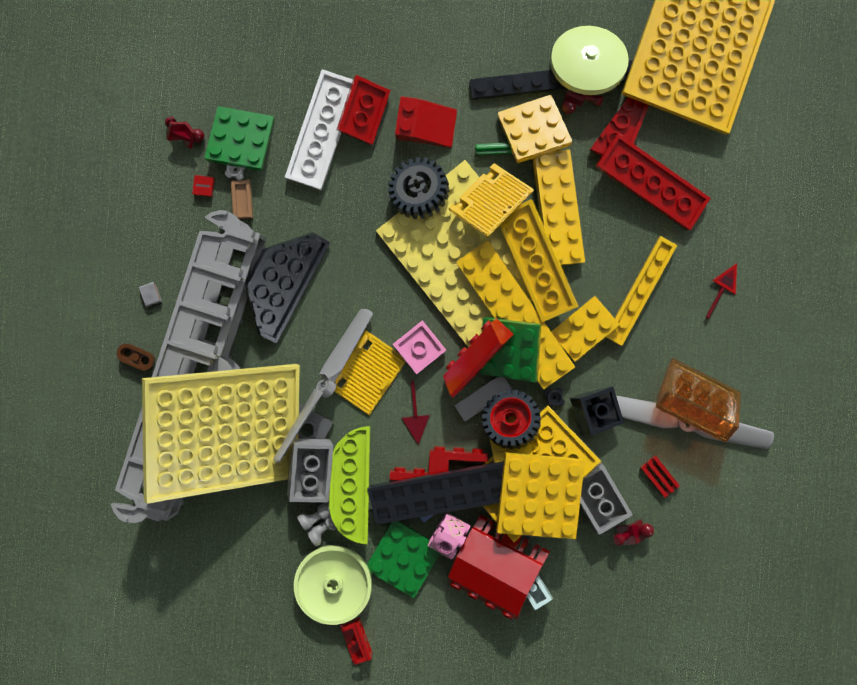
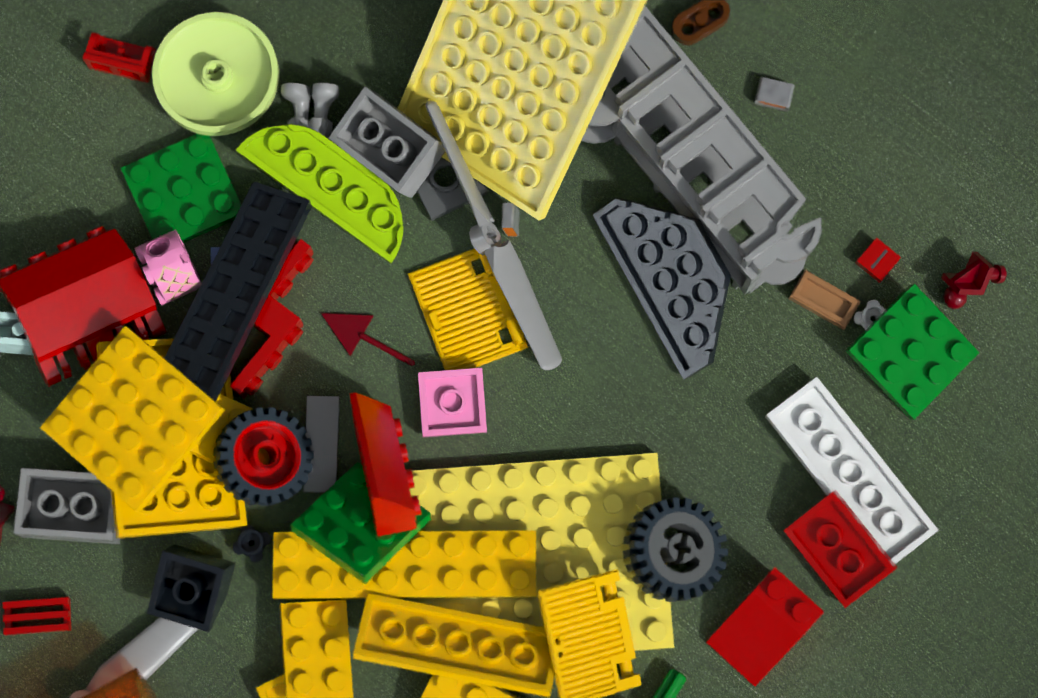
camera: 125 degrees right, 10 degrees down
none -> flat silver piece [501,203,520,236]

